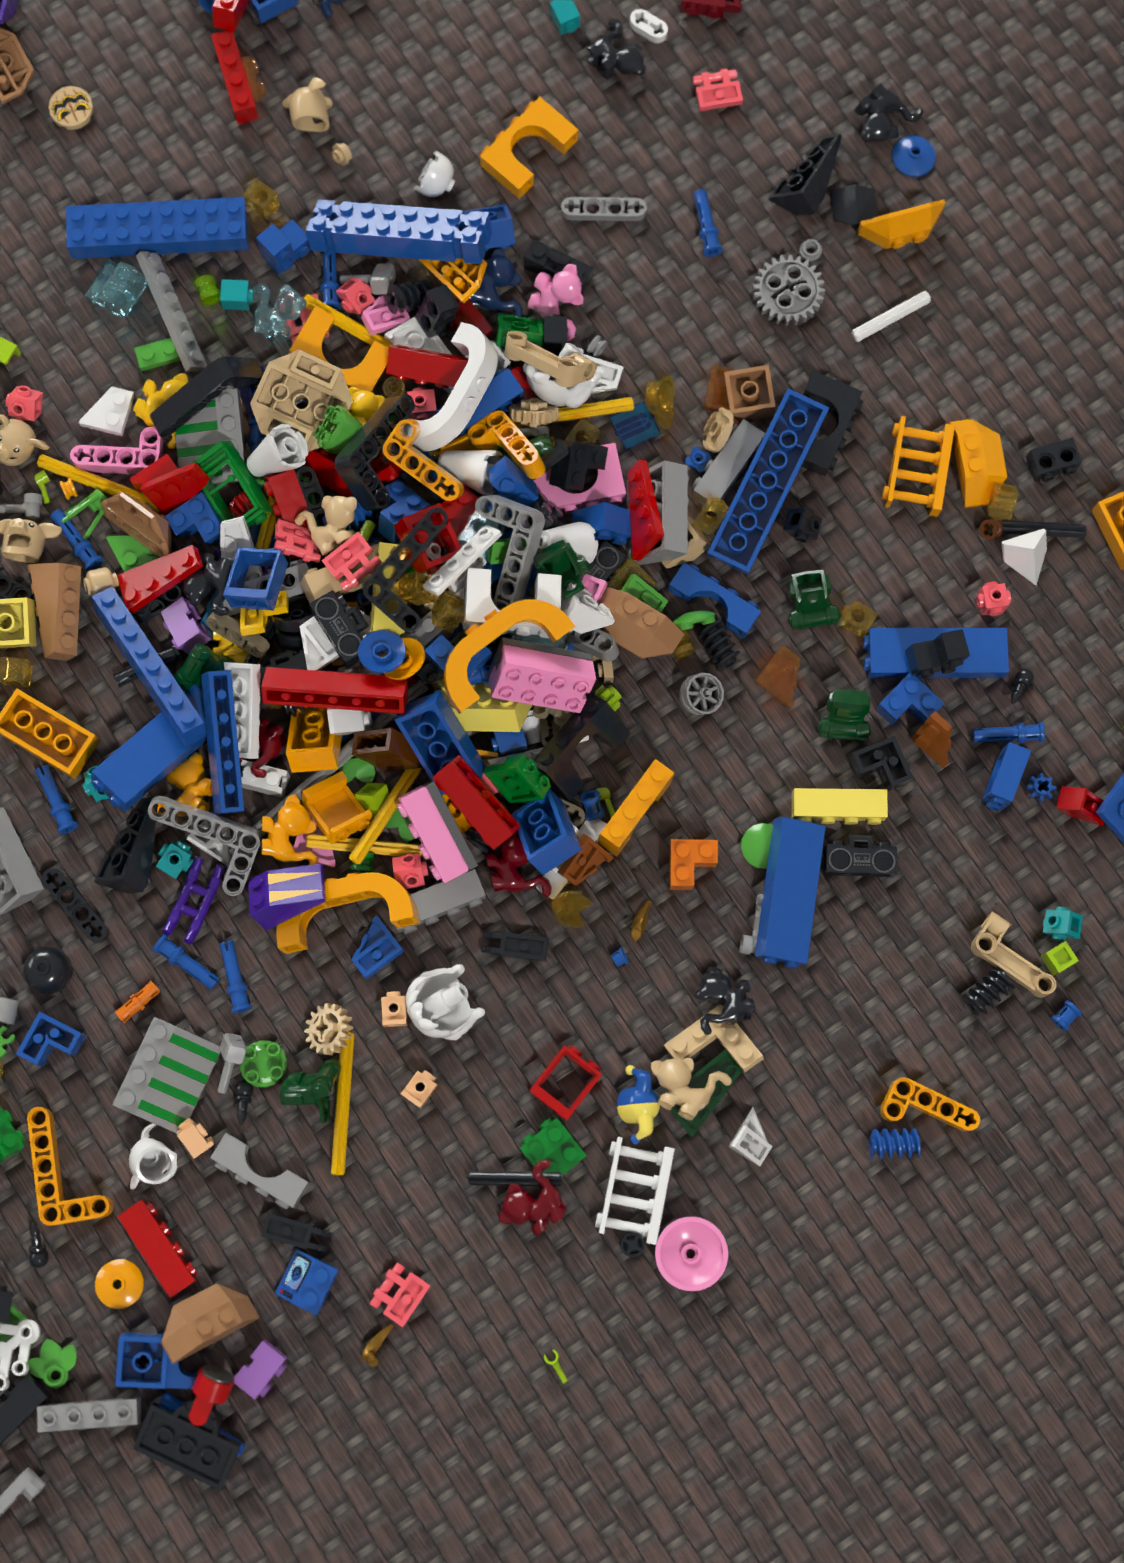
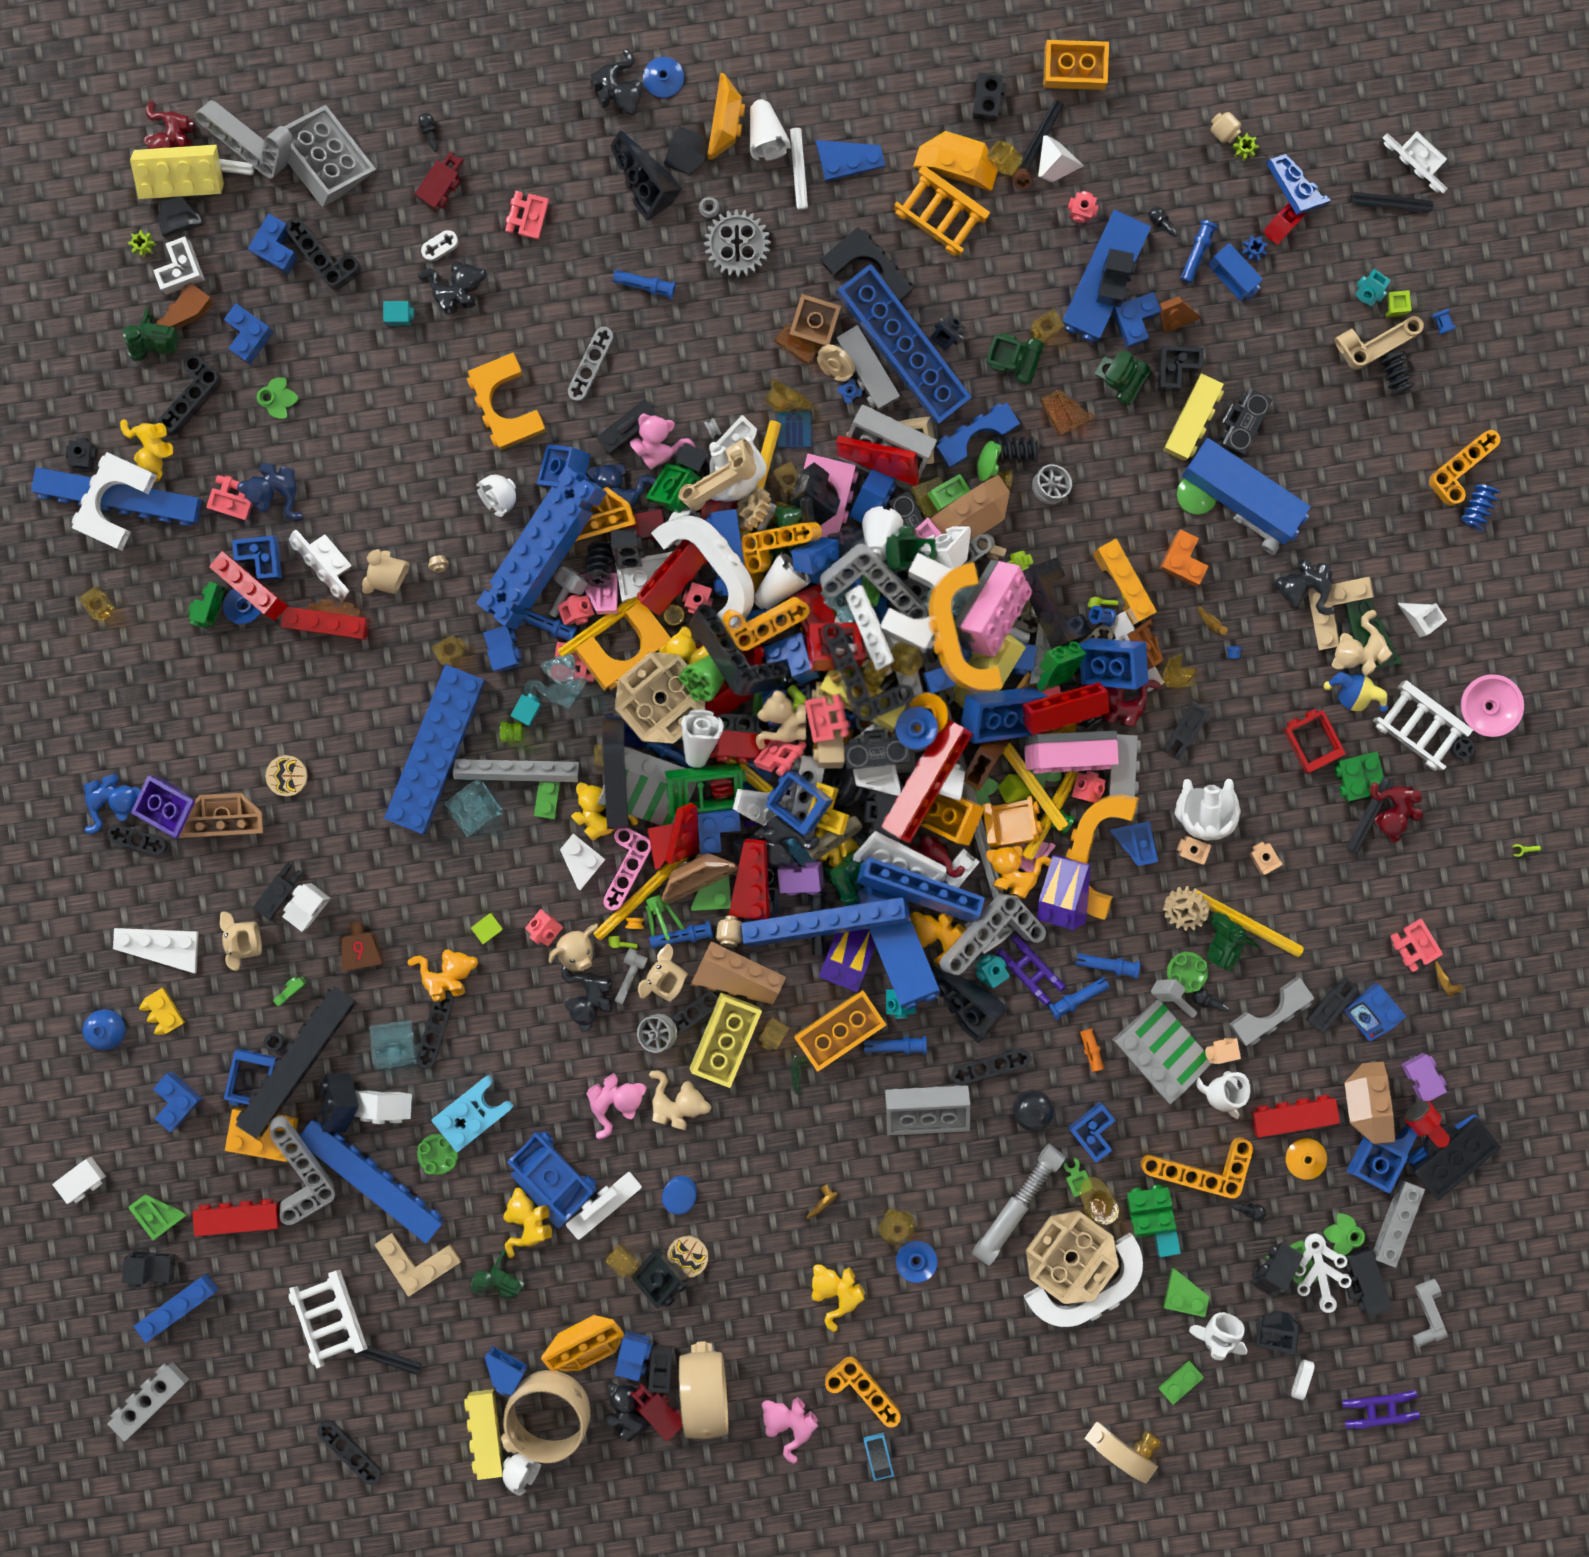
camera: 60 degrees left, 10 degrees up
clear yellow brick [693,495,729,536] -> none
none -> white bracket [289,530,352,601]
none -> white cone [750,100,791,161]
none -> blue wing [816,140,885,182]
none -> dark purple slope [818,929,875,992]

